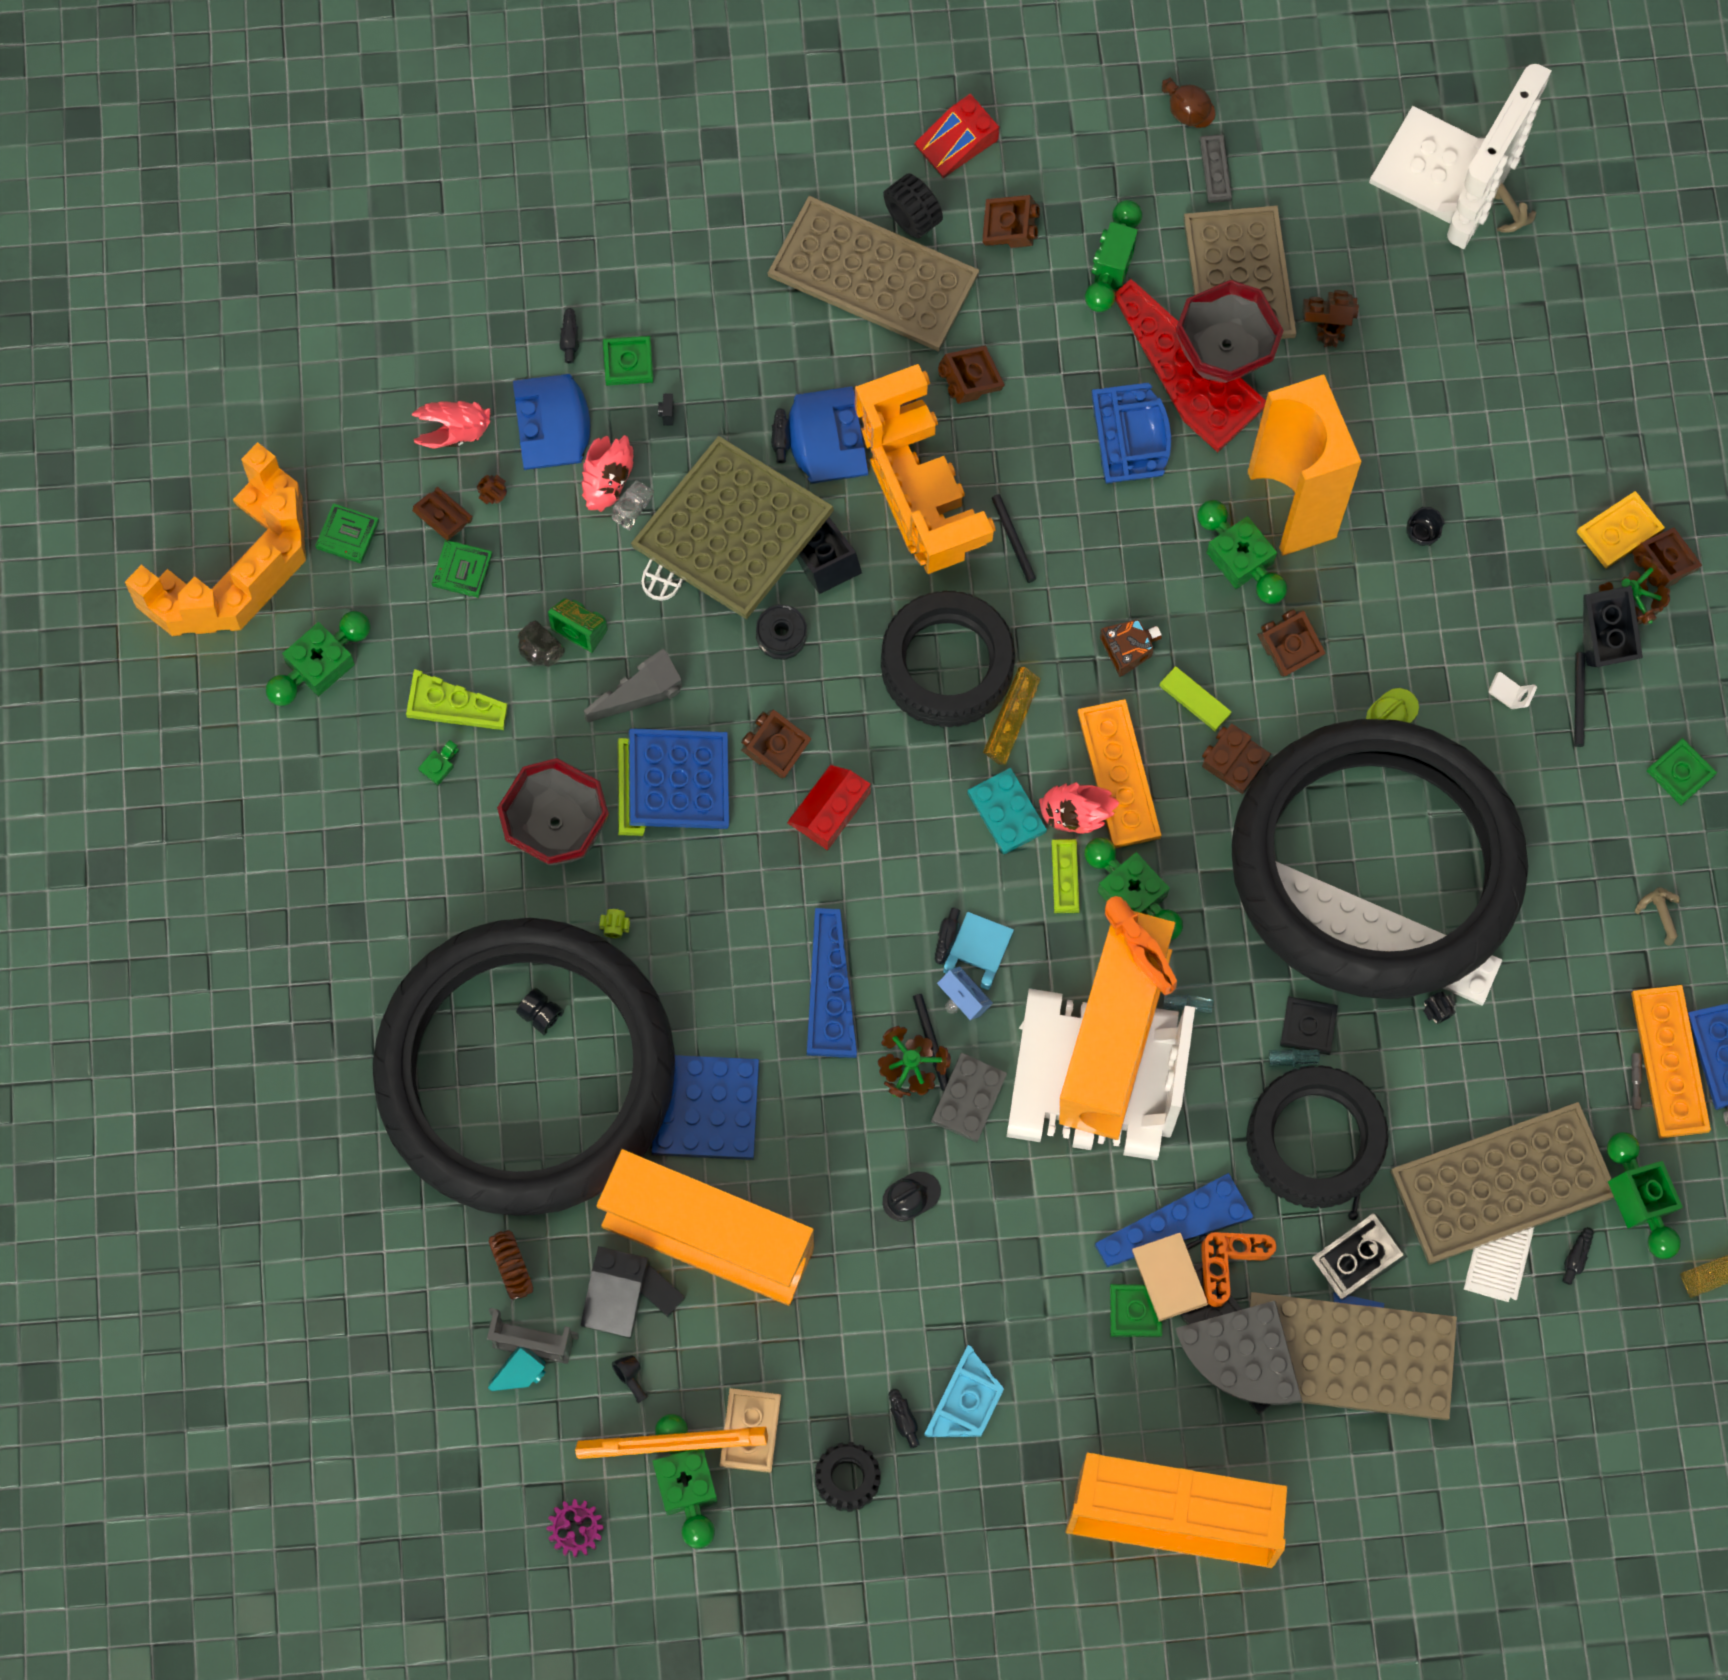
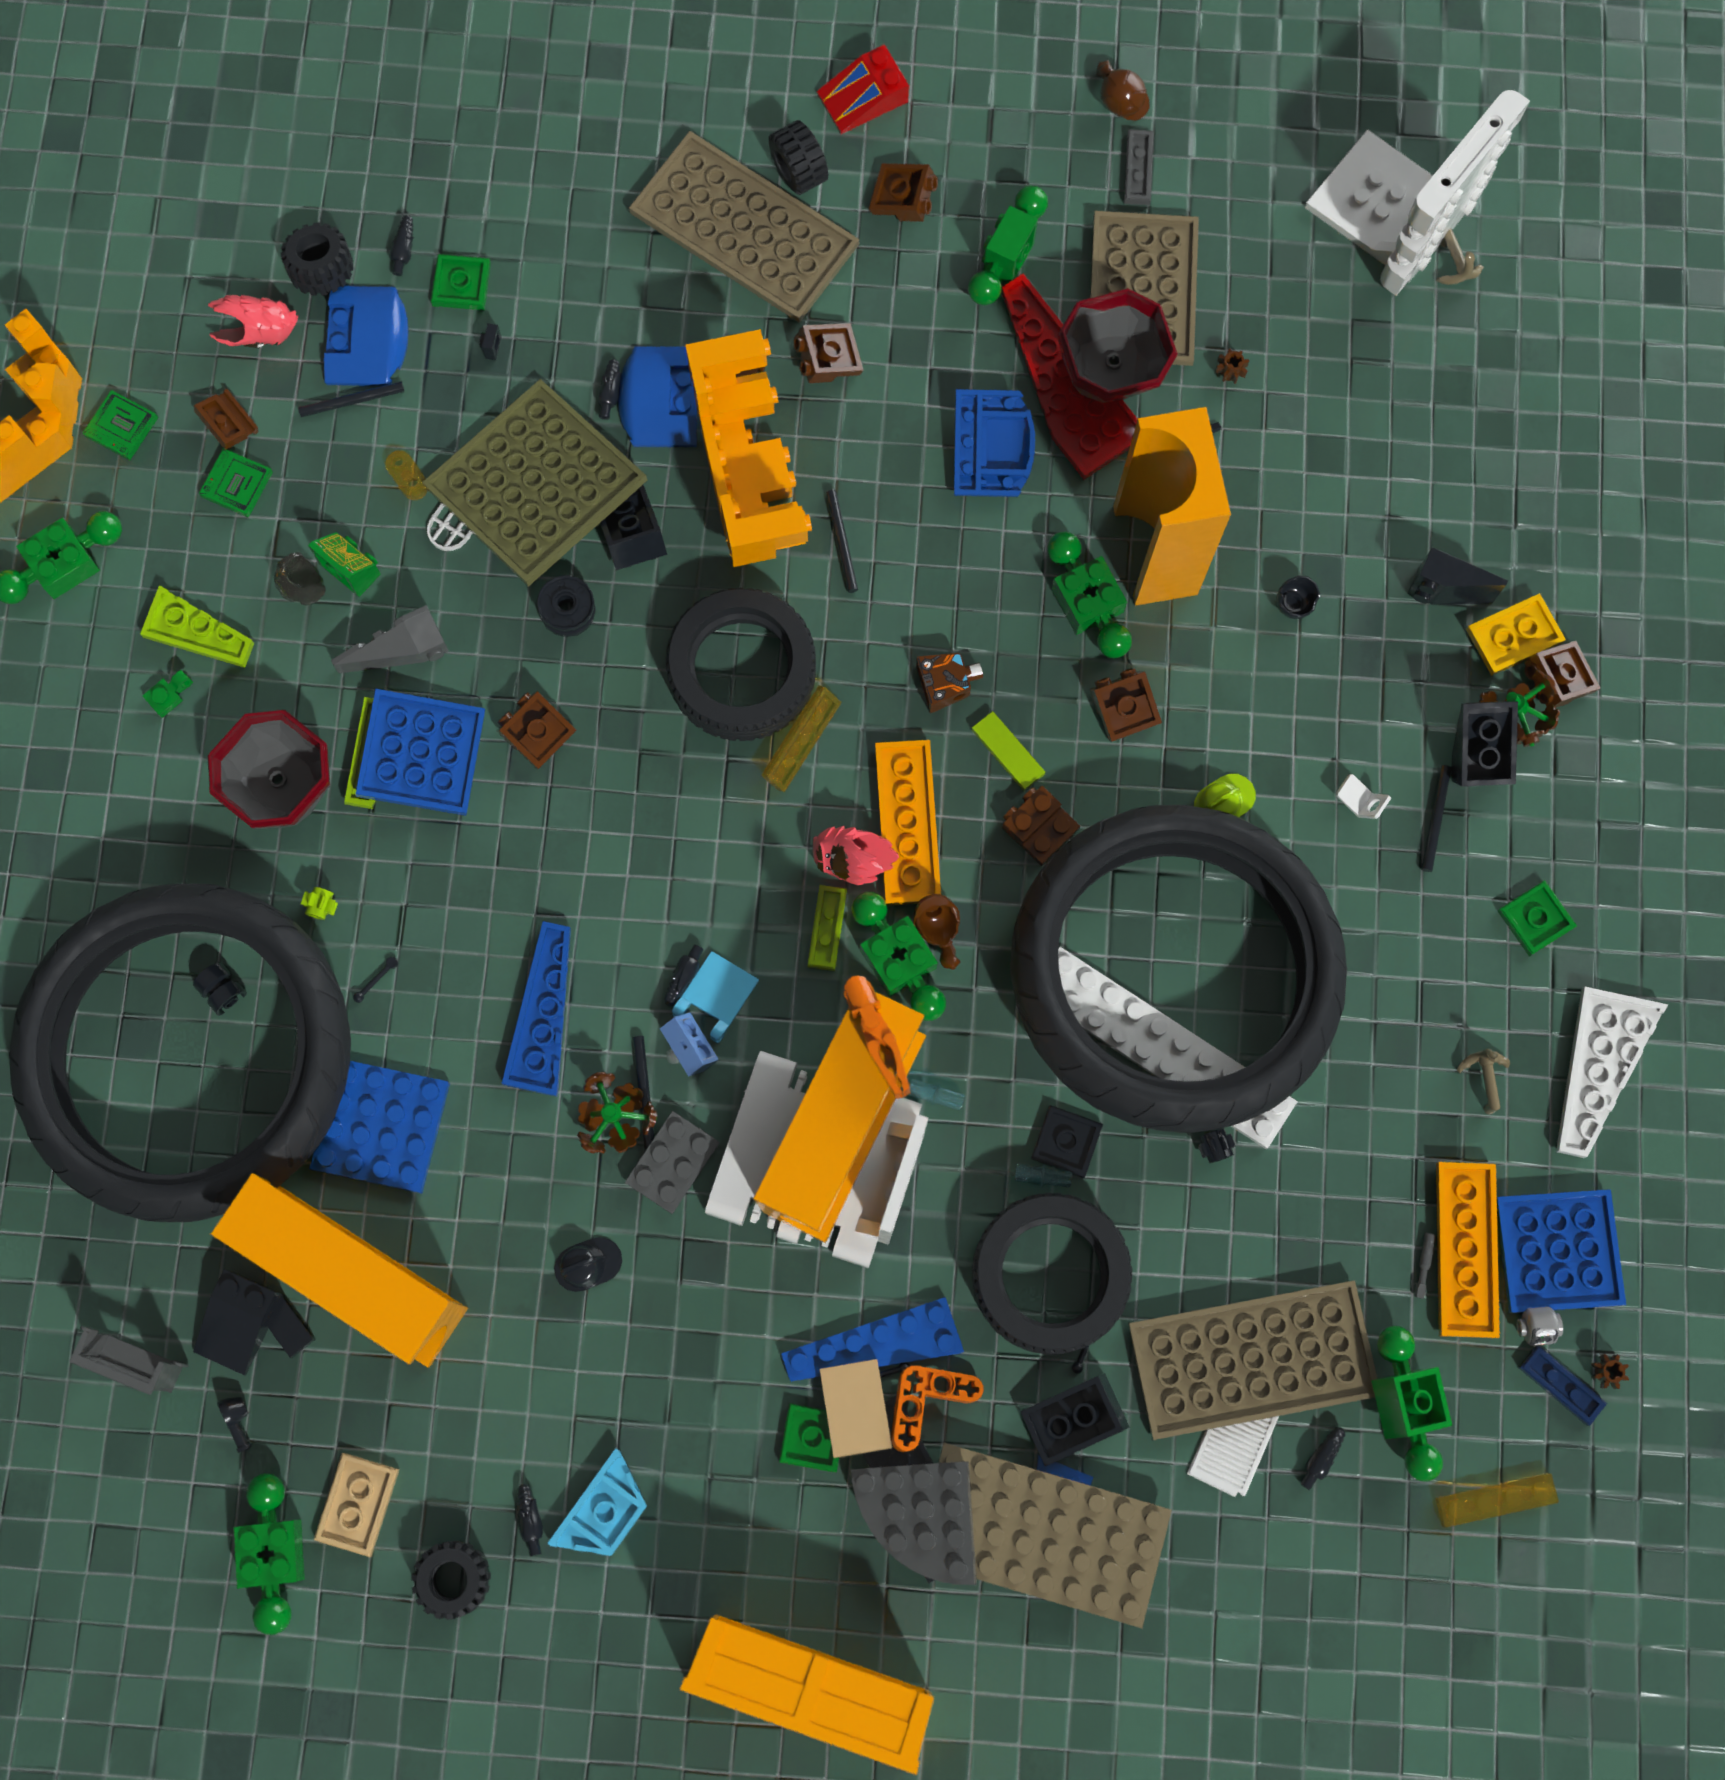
camera: 10 degrees right, 5 degrees up
reddish brown gear [477,475,507,504] -> none
reddish brown gear [488,1230,533,1300] -> none
teal slope [488,1346,546,1391] -> none
magenta gear [546,1499,604,1558] -> none
light orange piece [575,1426,769,1459] -> none
coral head [582,435,633,512] -> none
clear leg [612,480,654,531] -> none
red slope [787,765,871,850] -> none
teal plate [967,768,1047,855] -> none
reddish brown plate [1302,290,1359,326] -> none
none -> black tyre [281,223,354,296]
none -> black bar [298,381,405,417]
none -> black hinge [353,957,398,1003]
none -> clear yellow plate [385,451,428,500]
none -> reddish brown piece [913,894,961,970]
none -> black slope [1407,547,1508,605]

